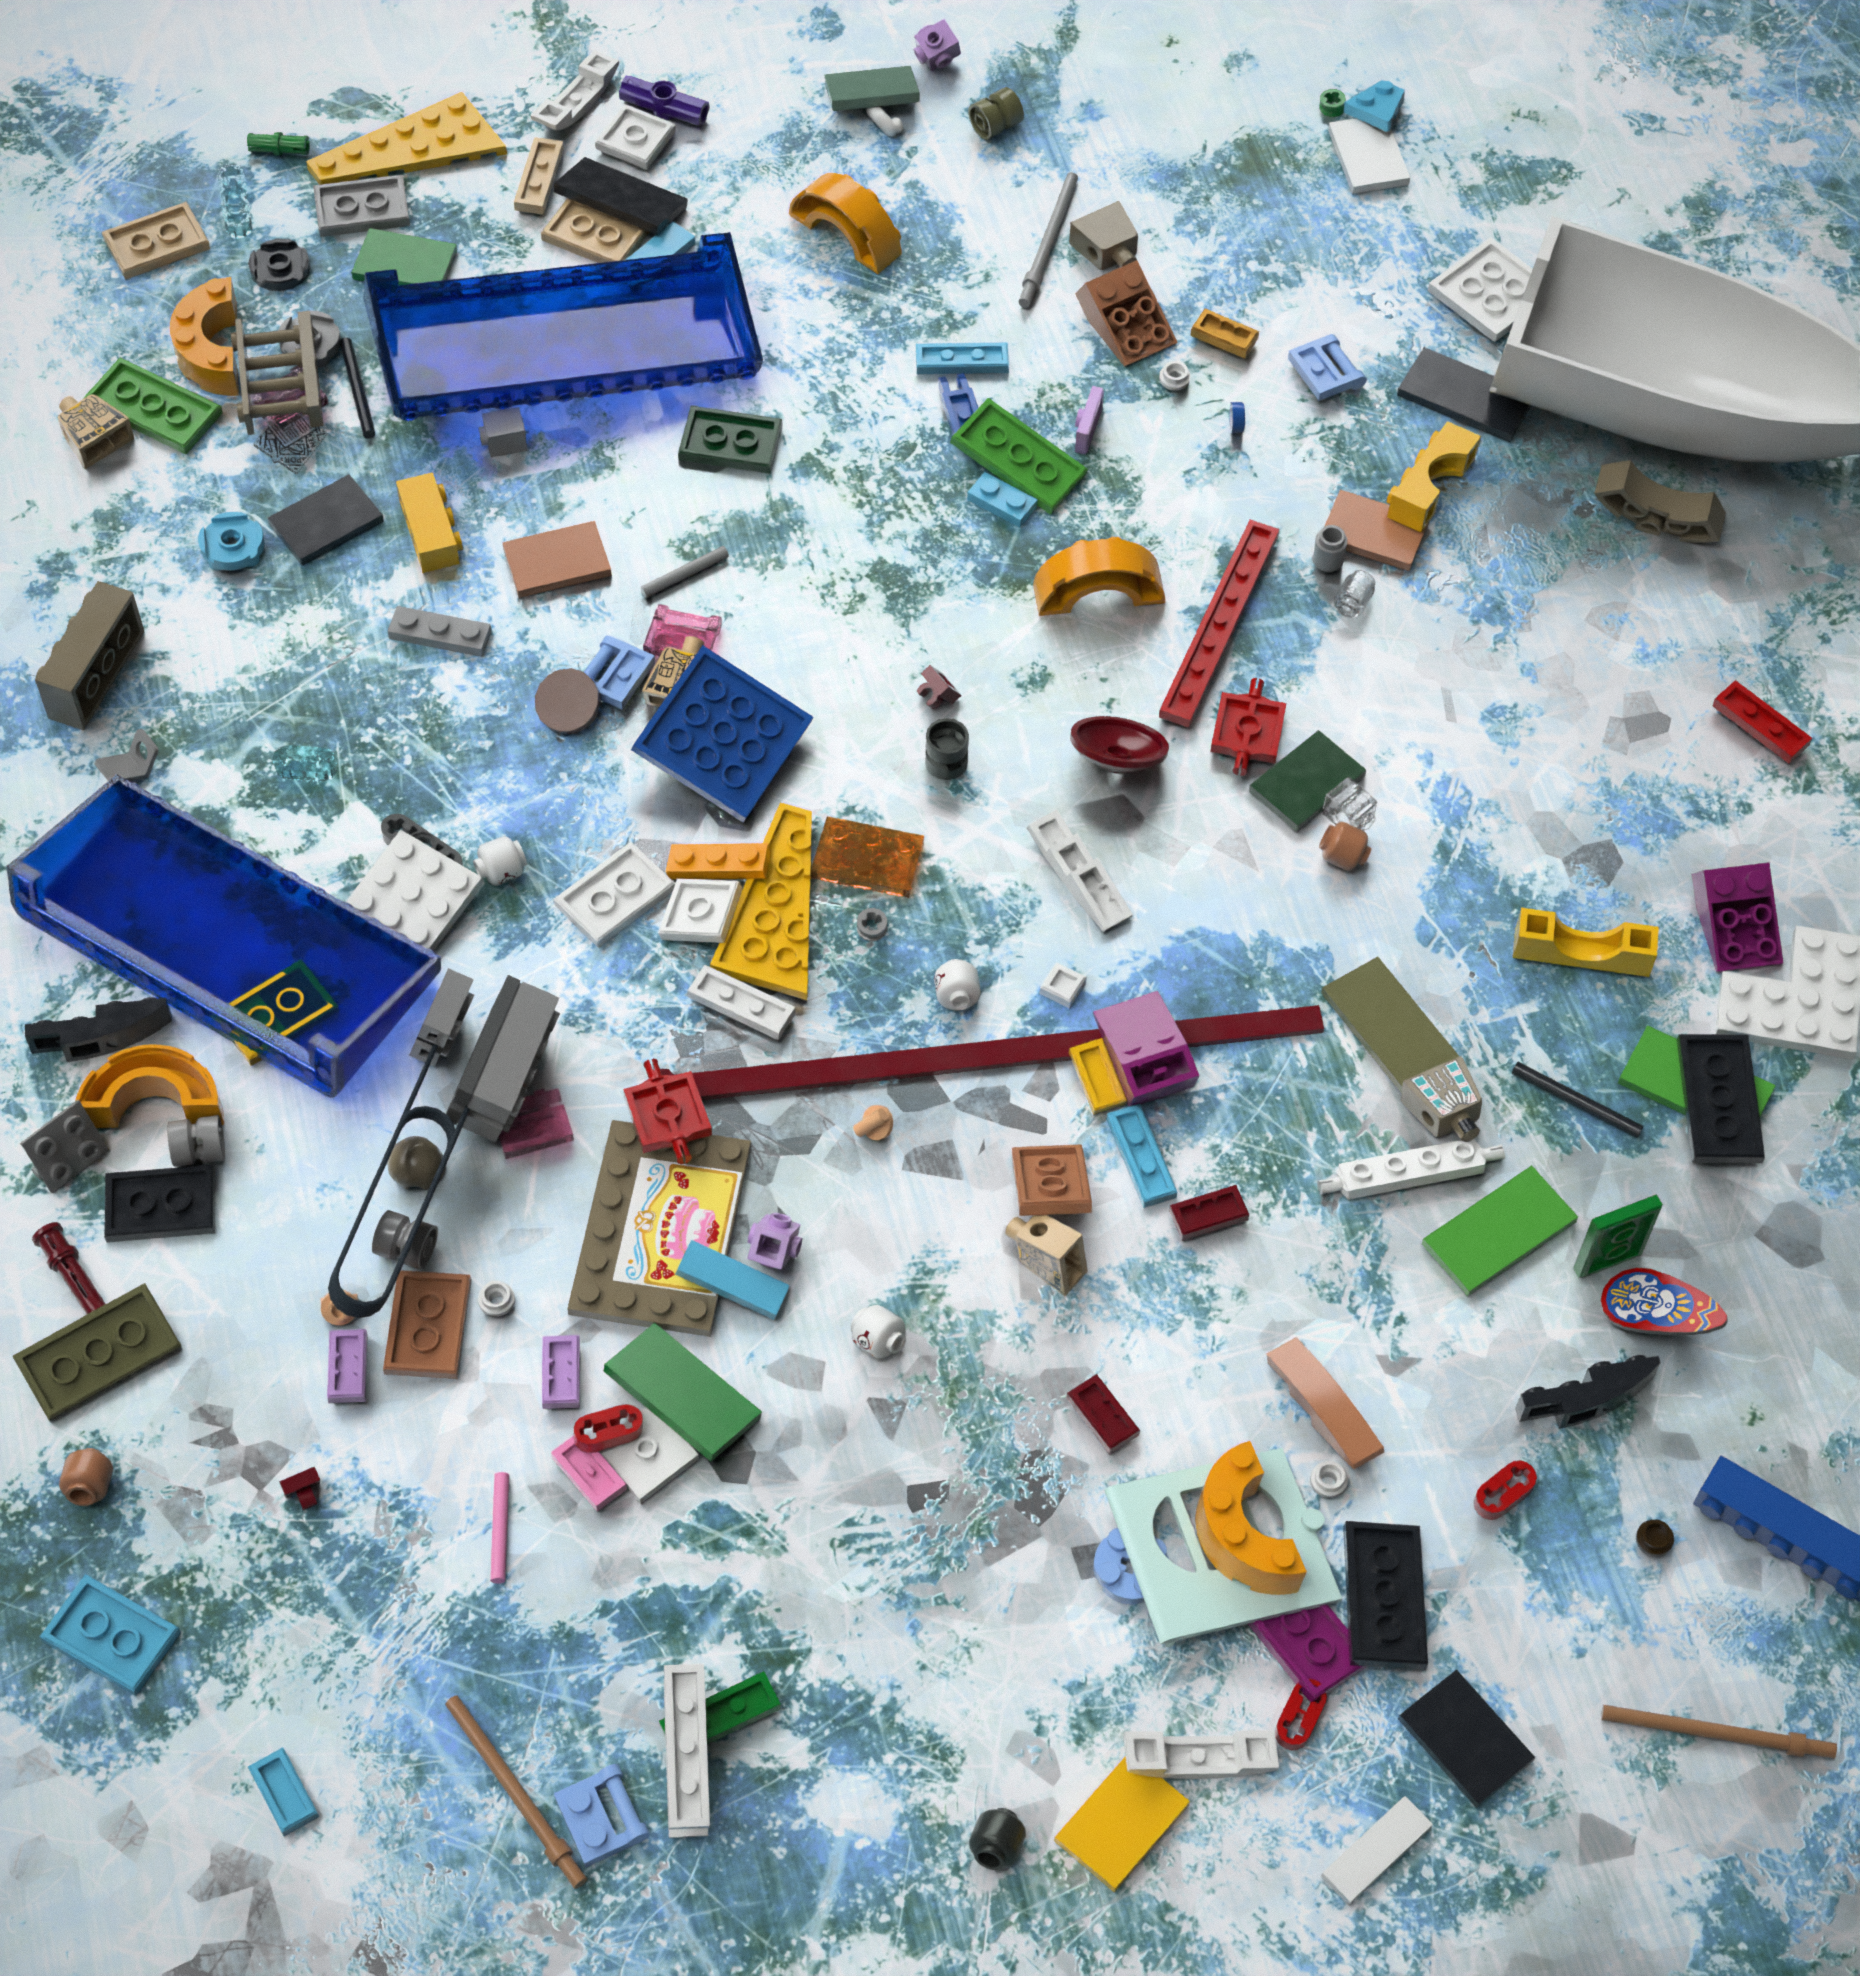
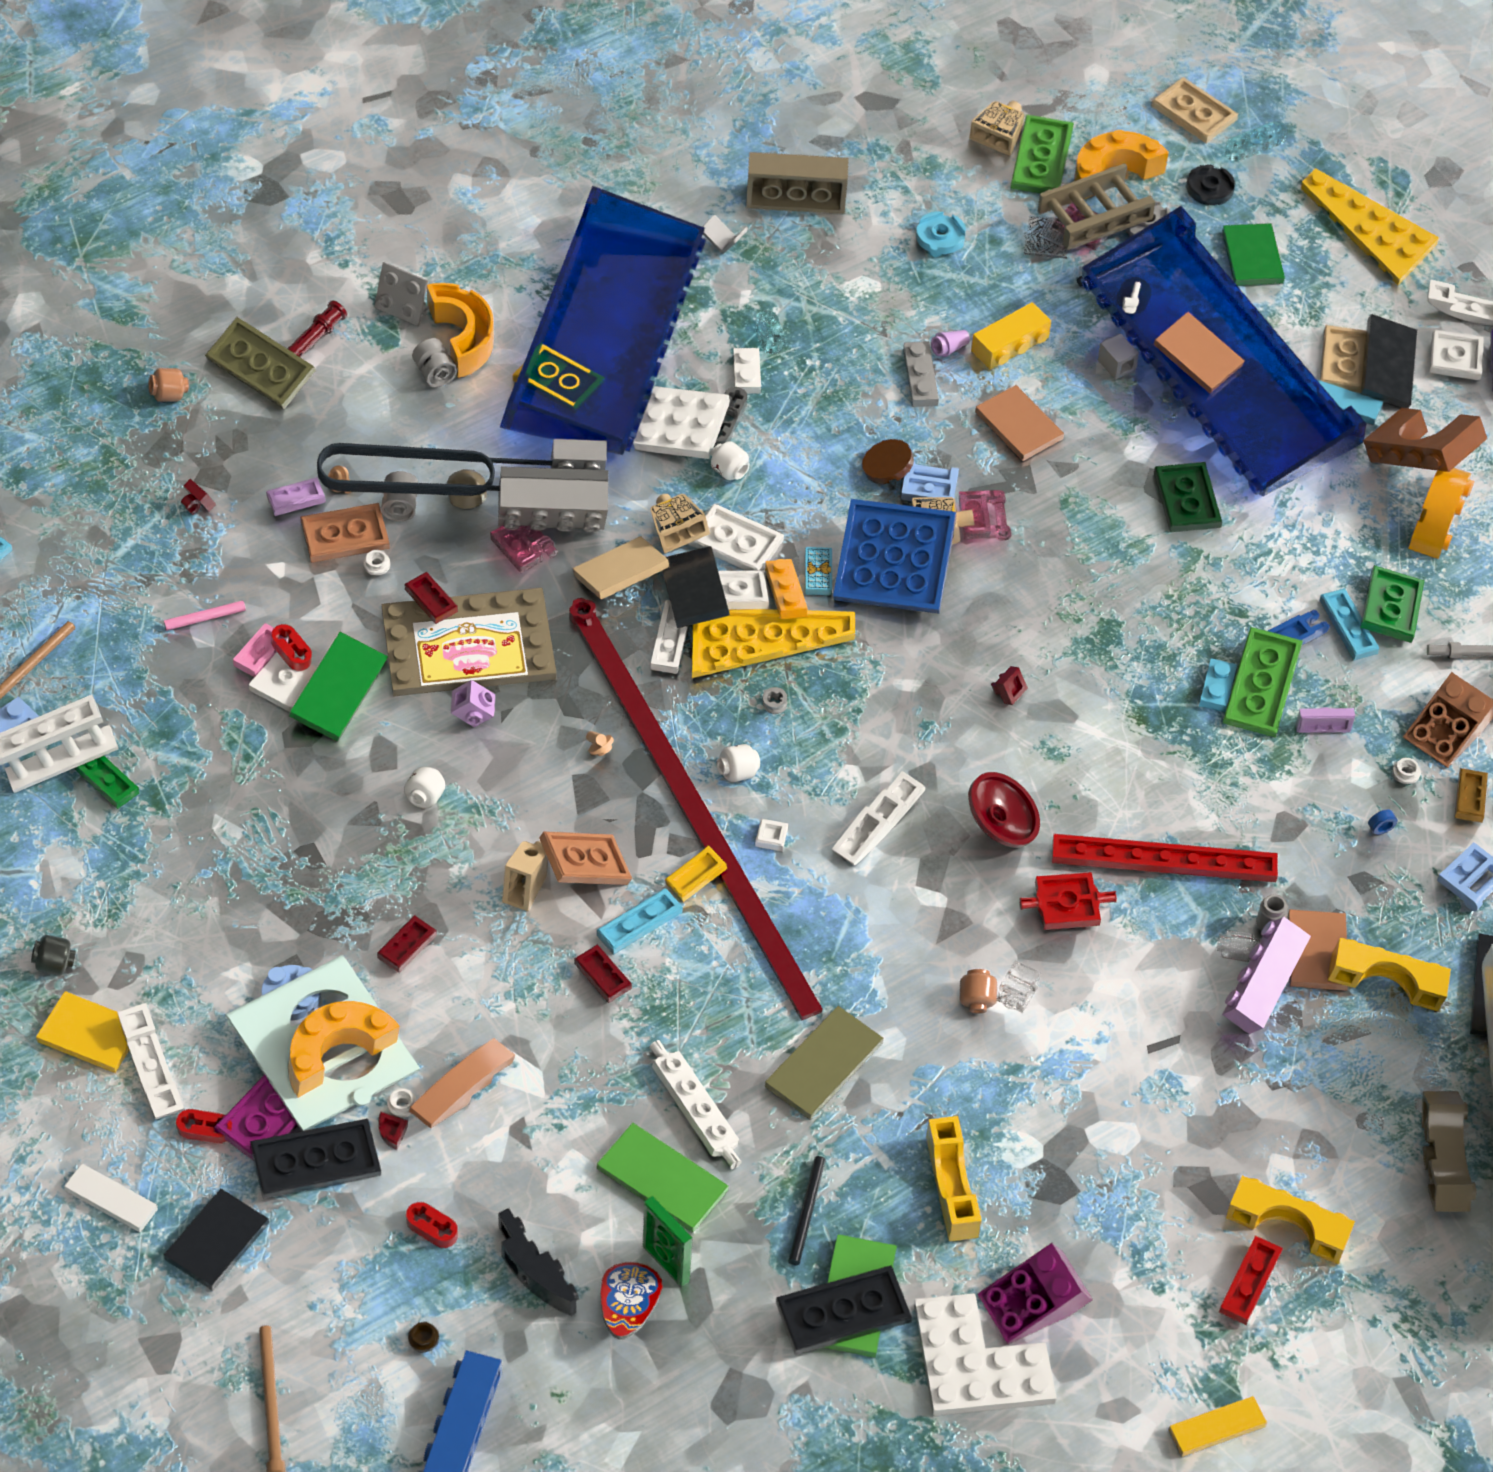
camera: 70 degrees right, 5 degrees down
black slope [25,997,172,1062] -> none
medium azure tile [40,1574,181,1696] -> none
black tile [104,1164,215,1242] -> none
green pin [247,132,310,156] -> none
black tile [267,474,384,566] -> none
light grey tile [313,175,410,237] -> none
tan plate [514,137,564,215] -> none
lavender plate [542,1335,580,1409] -> none
red plate [623,1058,712,1164] -> none
light grey bar [640,546,729,598] -> none
medium azure tile [675,1240,790,1320] -> none
clear orange plate [811,816,925,898] -> none
pearl dark grey wheel [925,718,969,780] -> none
light orange brick [1033,537,1165,616] -> none
slope [1093,991,1200,1107] -> none
dark green tile [1249,730,1366,832] -> none
dark tan torso [1400,1056,1482,1142] -> none
none -> dark red tile [378,1111,408,1150]
none -> dark red plate [404,572,458,625]
none -> tan tile [573,536,669,600]
none -> tan torso [650,494,710,554]
none -> black tile [662,546,730,628]
none -> white plate [733,348,761,394]
none -> medium azure tile [805,547,832,595]
none -> lavender cone [931,330,970,357]
none -> white hand [1122,282,1141,313]
none -> nougat tile [1153,312,1244,394]
none -> brick [1222,917,1311,1034]
none -> yellow arch [1226,1175,1355,1264]
none -> green tile [1360,565,1425,643]
none -> dark orange arch [1363,408,1488,472]

